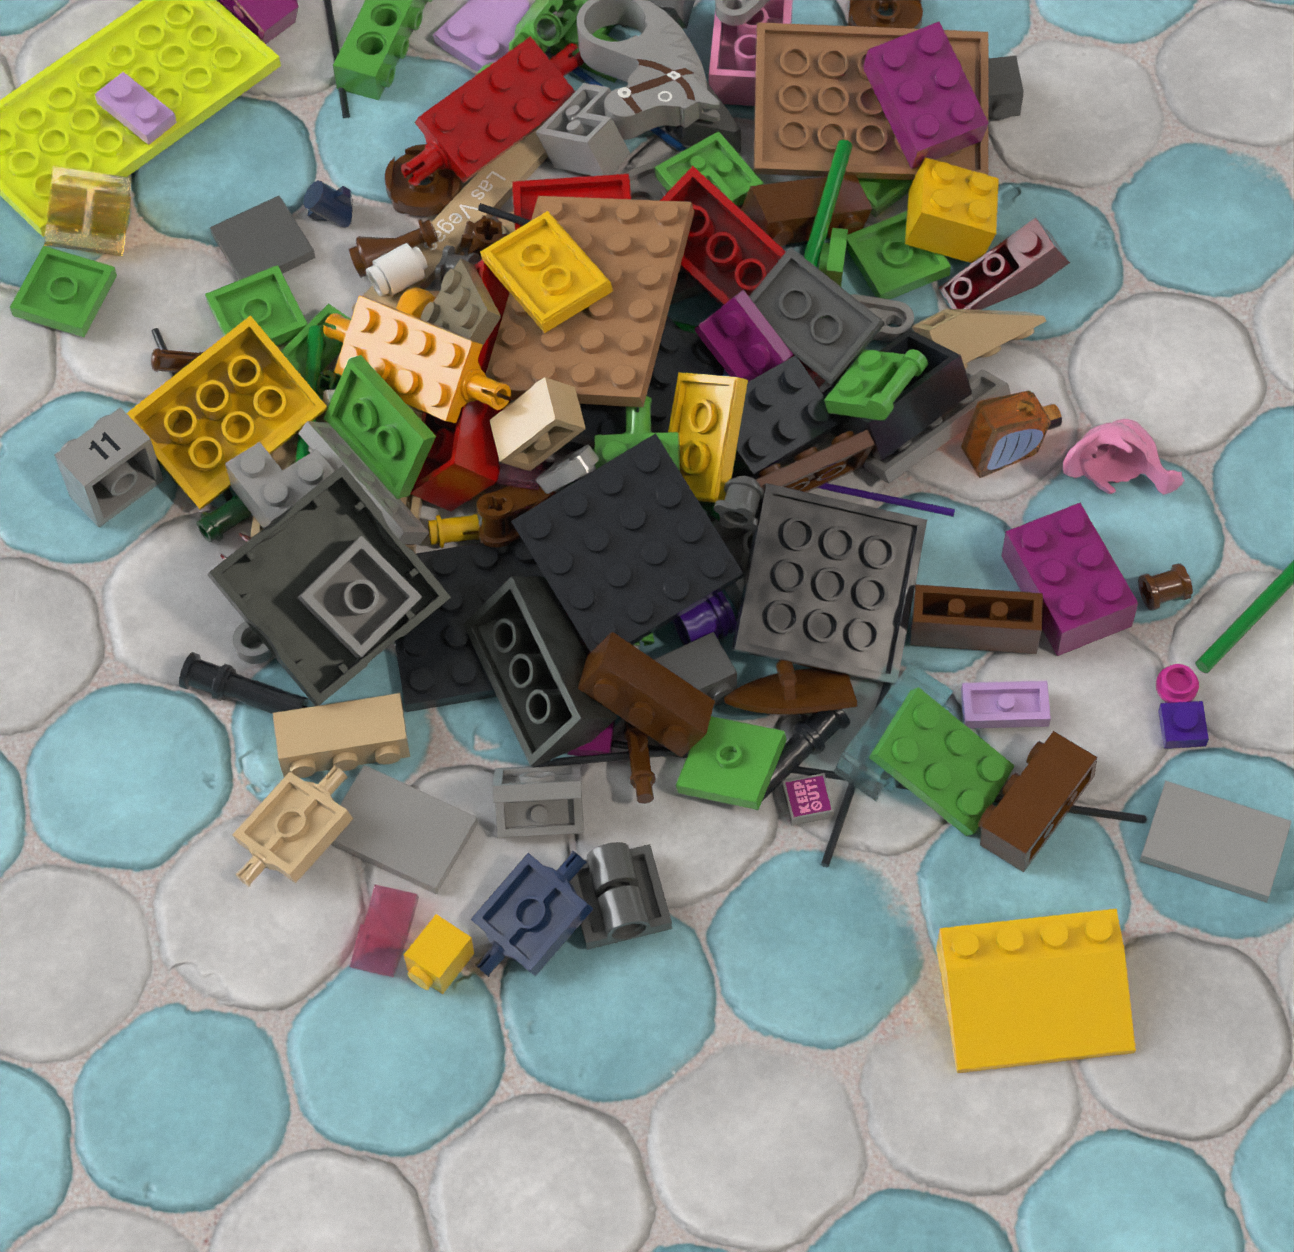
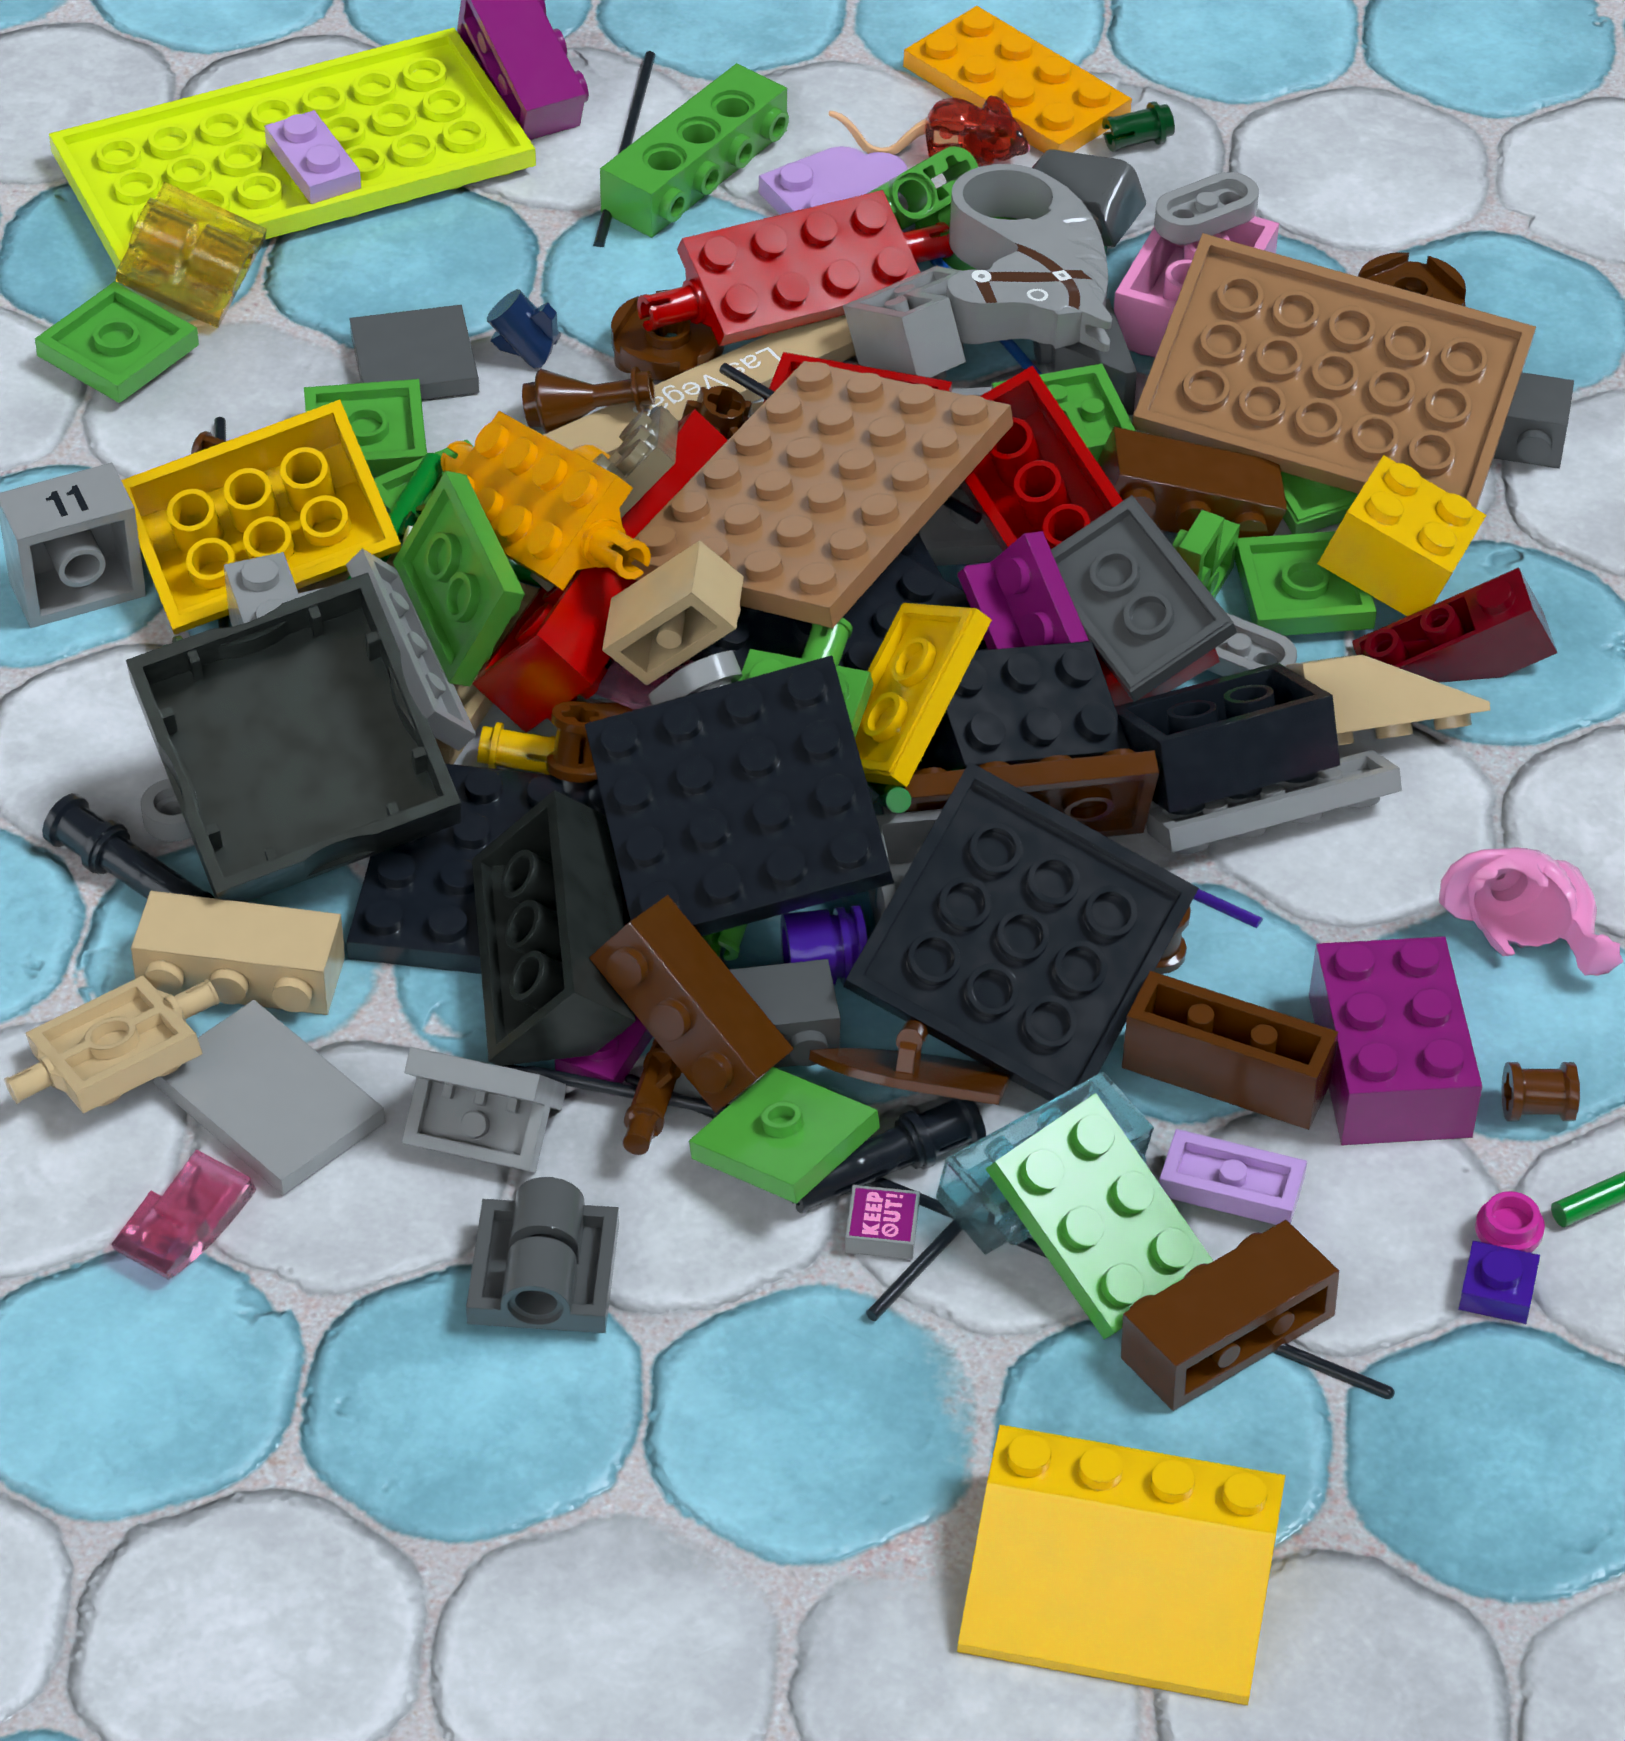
camera: 15 degrees right, 15 degrees down
light grey brick [297,536,422,658] -> none
white brick [366,243,428,297] -> none
yellow brick [404,914,475,994] -> none
dark blue plate [471,851,593,977] -> none
yellow tile [480,211,613,333] -> none
dark grey brick [713,476,764,531] -> none
green bar [804,140,853,268] -> none
bright green plate [824,349,928,420] -> none
magenta brick [863,21,989,169] -> none
clear orange torso [961,390,1062,478] -> none
light grey tile [1140,781,1292,903] -> none

